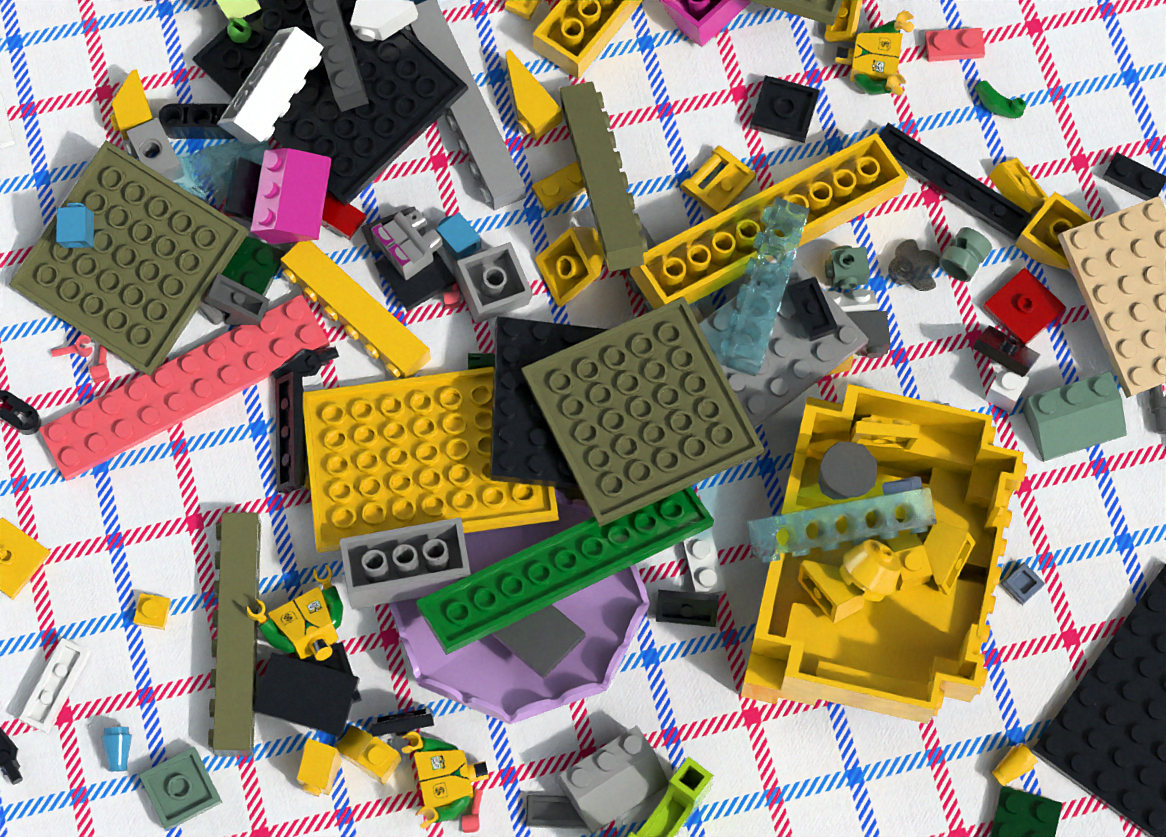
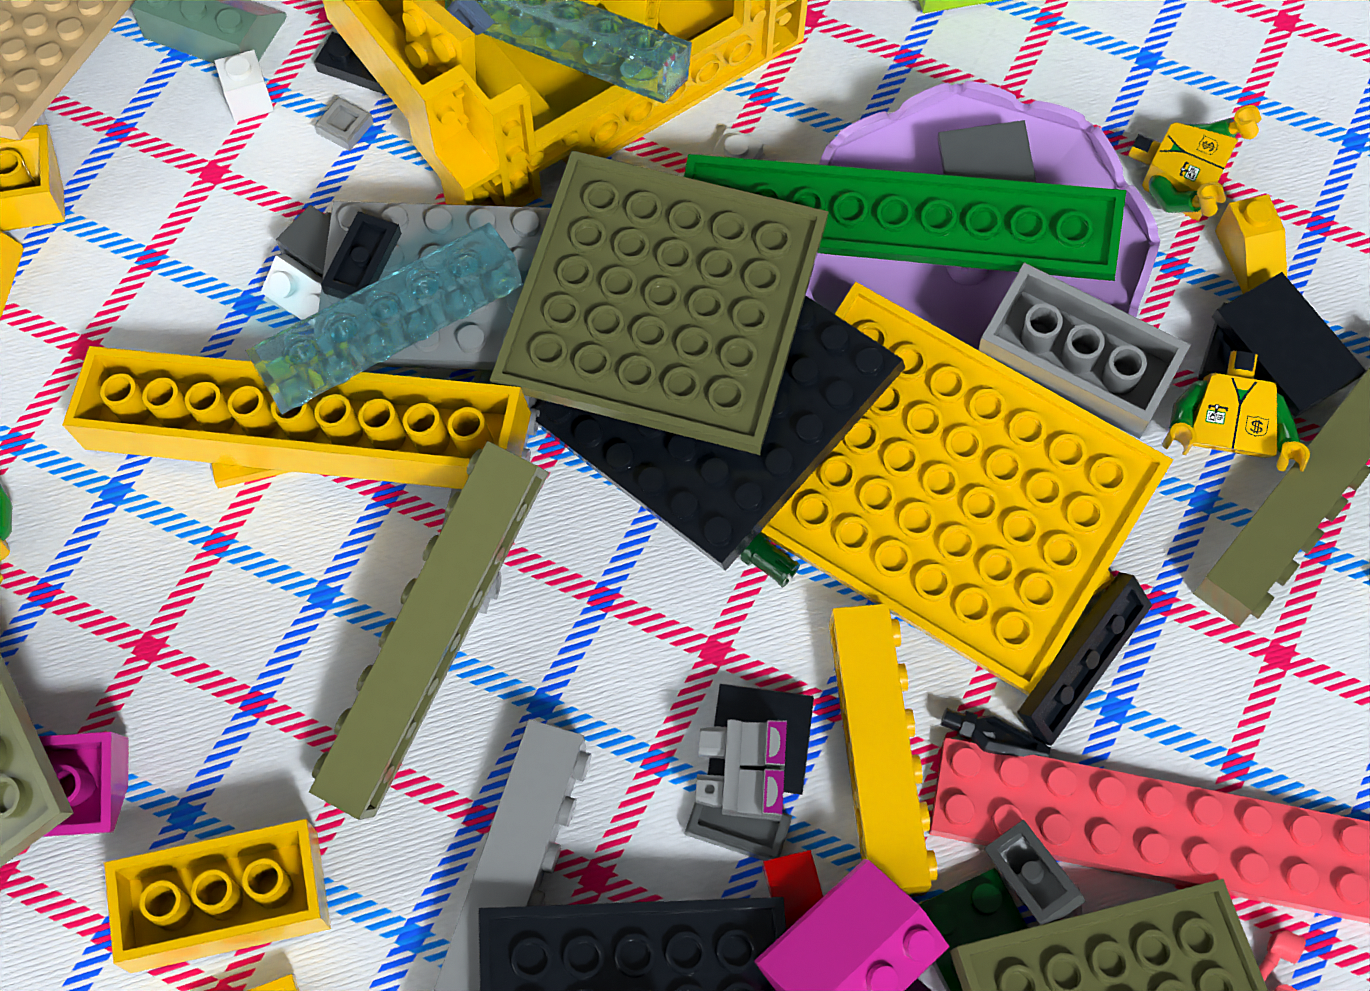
camera: 140 degrees left, 5 degrees down
yellow slope [297,738,342,797] -> none
black plate [371,708,434,737] -> none
dark azure brick [436,212,481,262] -> none
coral hand [443,275,461,309] -> none
light grey brick [453,242,533,324] -> none
coral hand [462,789,483,833] -> none
yellow slope [505,49,562,141] -> none
dark grey tile [526,795,588,829] -> none
yellow plate [531,161,586,212] -> none
yellow slope [534,227,605,307] -> none
light grey slope [558,725,669,834] -> none
black plate [655,589,719,627] -> none
yellow plate [680,145,756,215] -> none
black plate [750,75,820,143] -> none
dark grey hat [818,442,877,500] -> none
sand green brick [825,245,870,290] -> none
black plate [879,123,1032,241] -> none
clear smoke plate [888,239,940,291] -> none
sand green wheel [939,227,992,282] -> none
black plate [973,325,1041,377] -> none
red plate [983,267,1066,346] -> none

